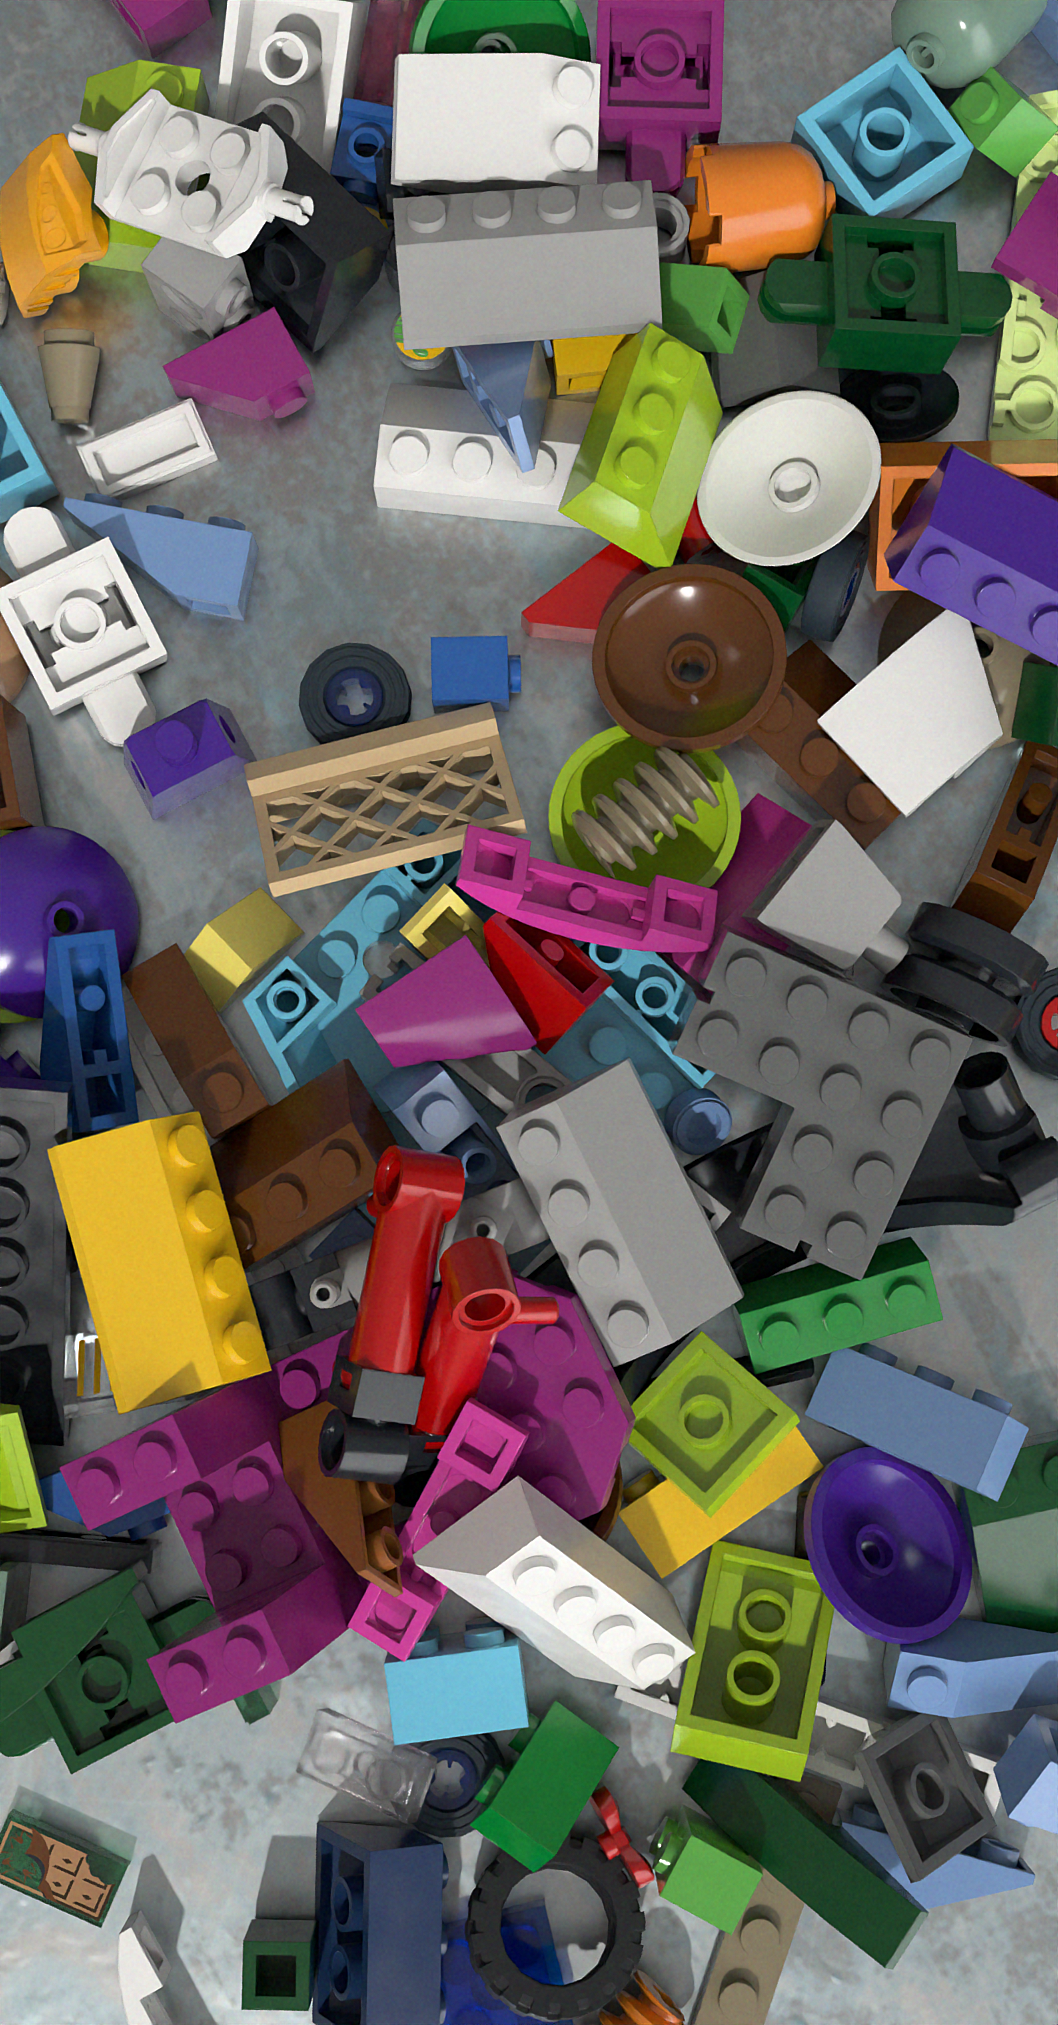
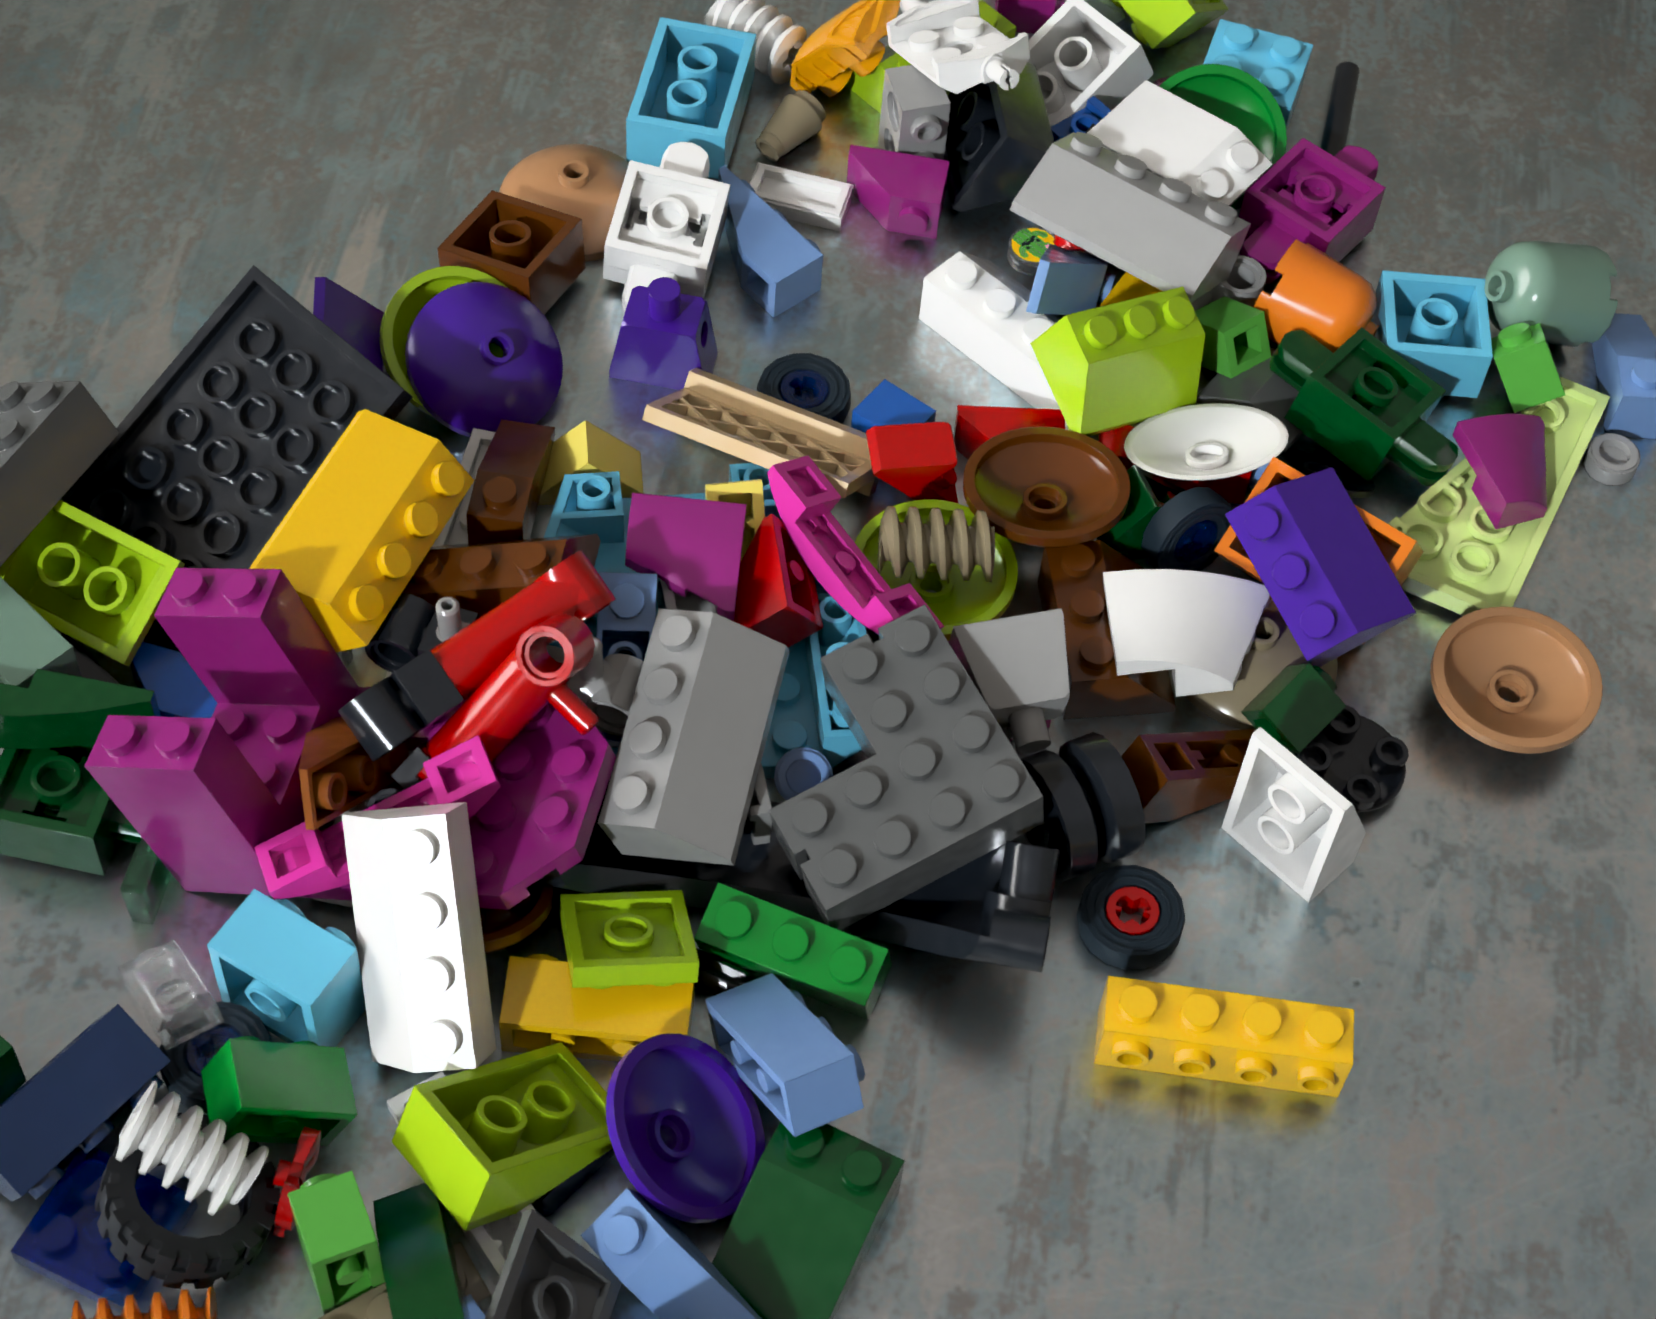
camera: 35 degrees right, 30 degrees down
blue slope [39,929,139,1133] -> none
none -> white piece [115,1081,269,1216]
none -> red slope [866,422,959,504]

